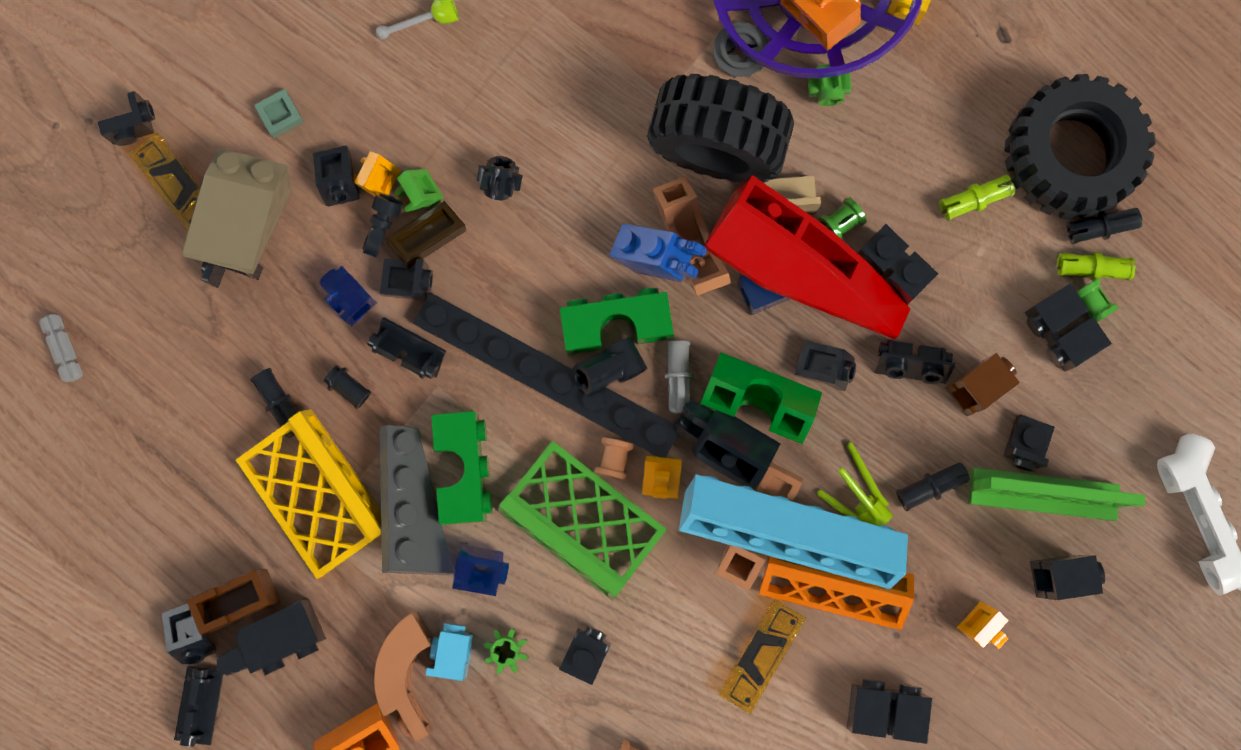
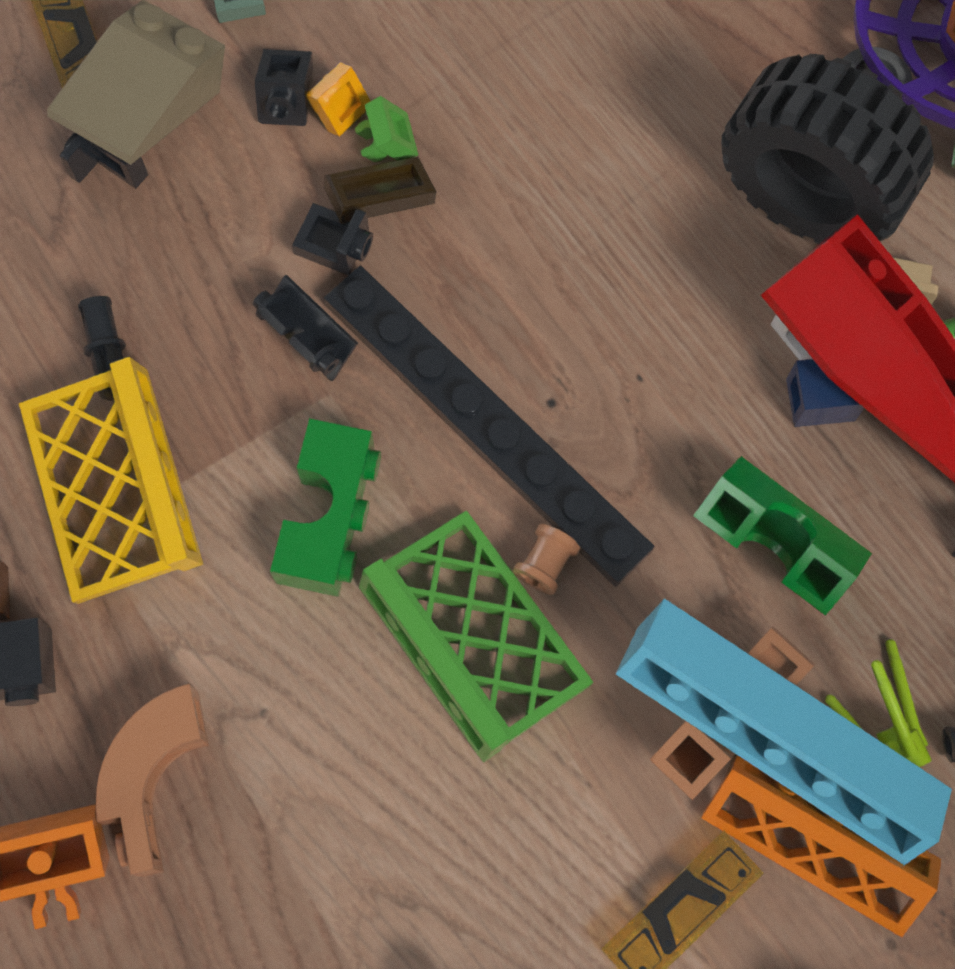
camera: 10 degrees right, 10 degrees down
clear blue brick [319,266,377,327] -> none
black pin [324,365,372,410] -> none
black piece [362,191,403,257] -> none
dark grey wing [379,425,454,575] -> none
medium azure brick [426,623,474,681] -> none
clear blue brick [452,541,509,596] -> none
black gear [477,156,523,201] -> none
bright green gear [483,628,529,674] -> none
green arch [559,288,674,355] -> none
black bracket [559,625,611,685] -> none
black piece [573,337,648,395] -> none
blue hinge [609,223,707,282] -> none
light orange tile [642,456,682,499] -> none
nougat arch [653,176,731,296] -> none
light grey axle [665,341,693,413] -> none
black hinge [674,400,781,490] -> none
black bracket [795,340,856,391] -> none

